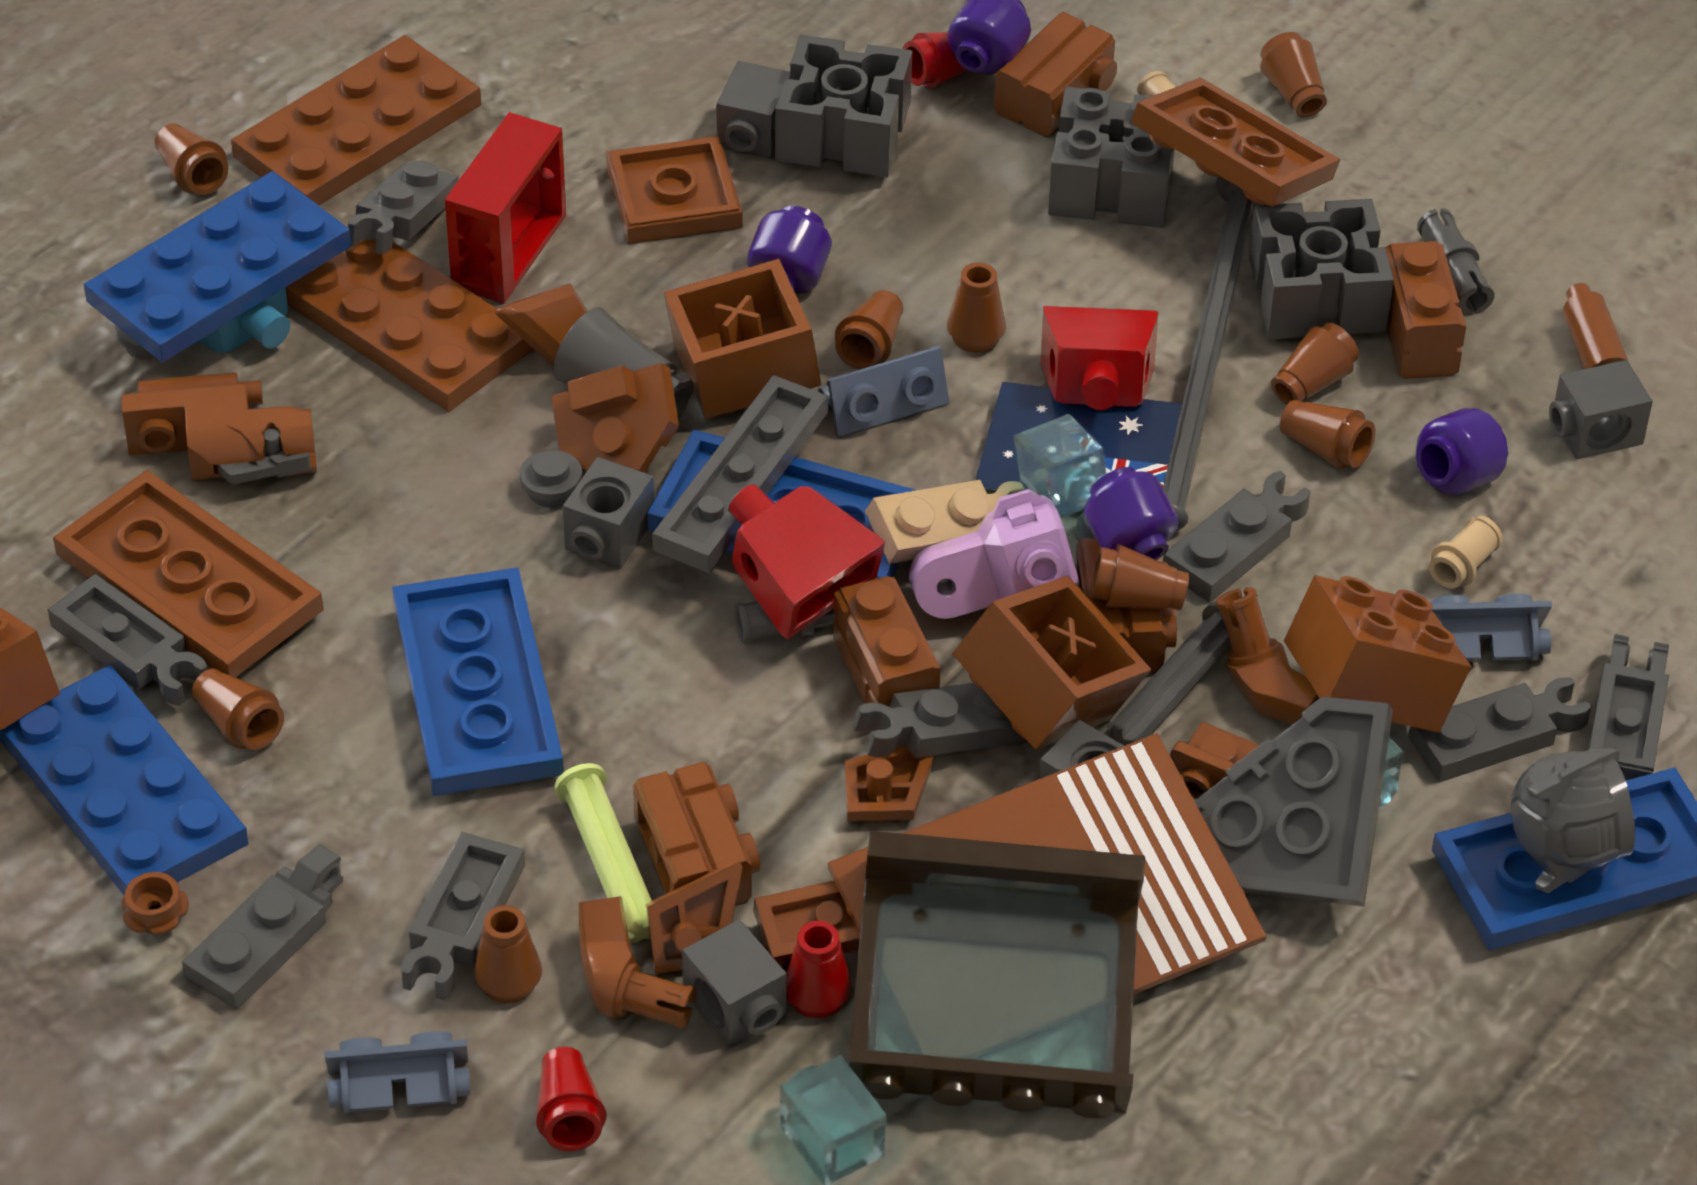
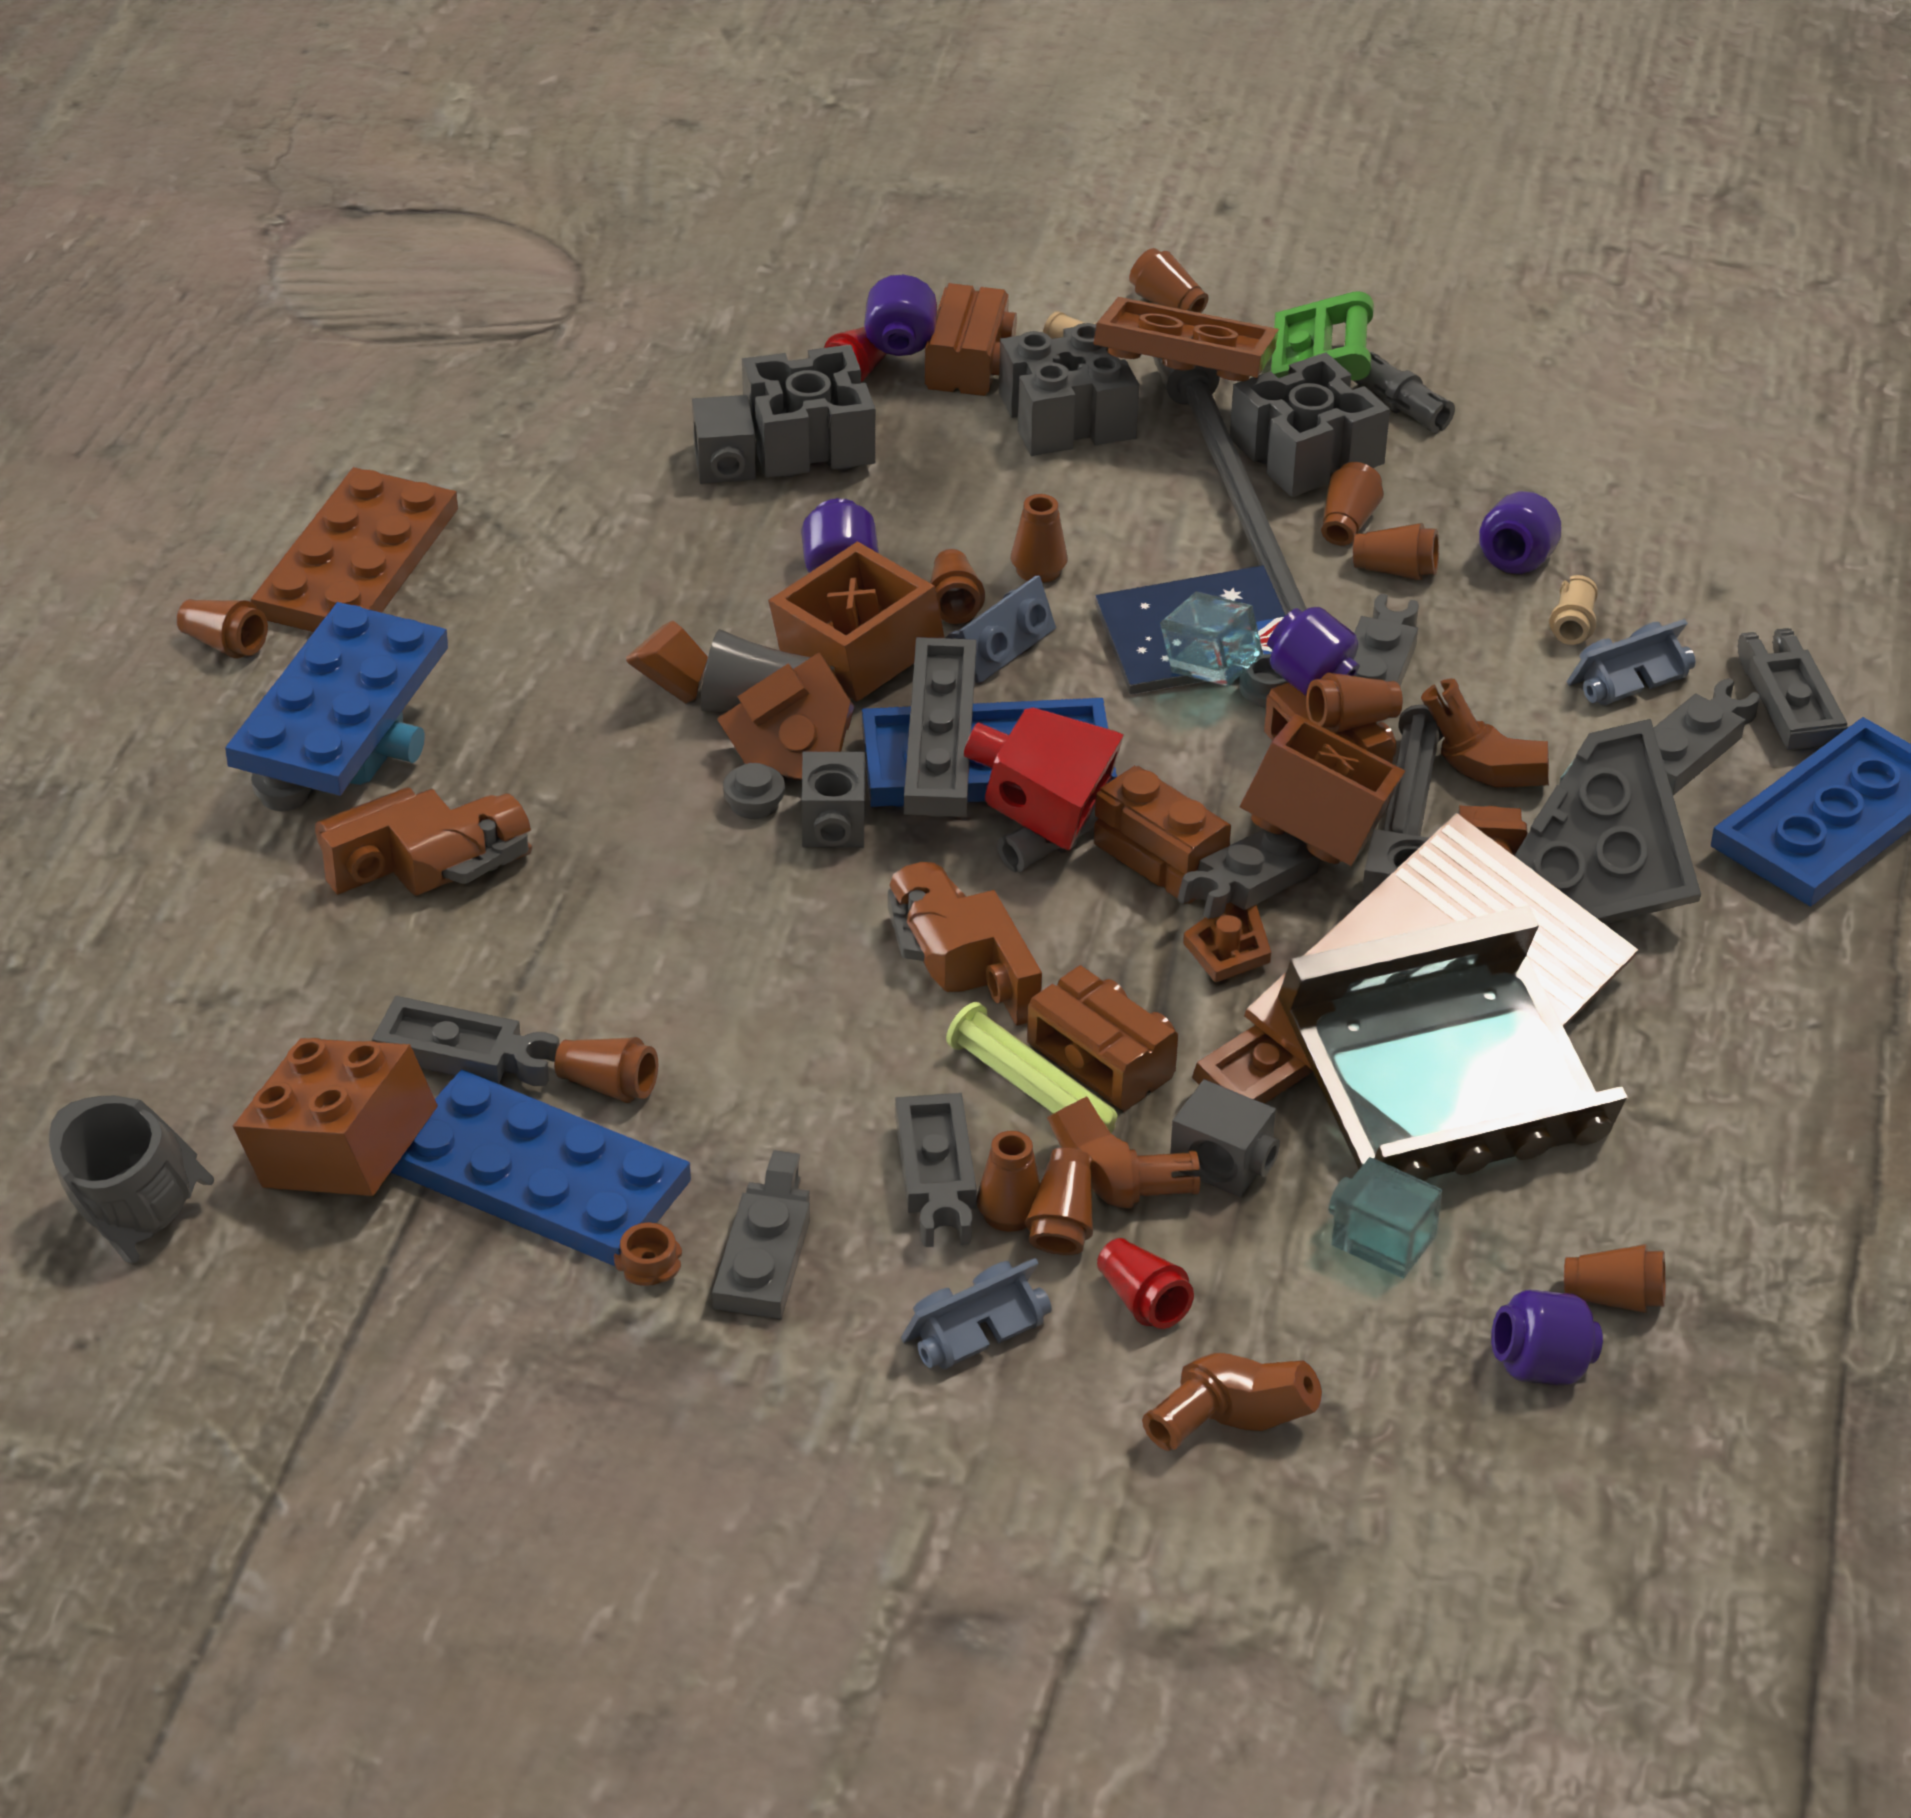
camera: 25 degrees left, 5 degrees down
dark orange plate [53,470,324,677] -> none
dark orange plate [285,240,534,412] -> none
dark grey plate [348,161,459,254] -> none
blue plate [392,567,564,796] -> none
red window [445,112,566,304] -> none
dark orange tile [606,136,743,244] -> none
dark orange piece [646,860,743,974] -> none
red cone [786,921,852,1018] -> none
tan plate [865,480,1024,564] -> none
lavender piece [909,489,1079,619] -> none
red torso [1040,306,1158,410] -> none
dark orange brick [1284,575,1472,733] -> none
dark orange brick [1385,241,1466,379] -> none
dark grey helmet [1511,747,1635,893] -> none
dark grey brick [1549,360,1653,459] -> none
dark orange cylinder [1563,283,1629,369] -> none
none -> dark orange plate [887,862,1042,1026]
none -> dark orange cone [1025,1148,1093,1255]
none -> bright green plate [1271,291,1374,381]

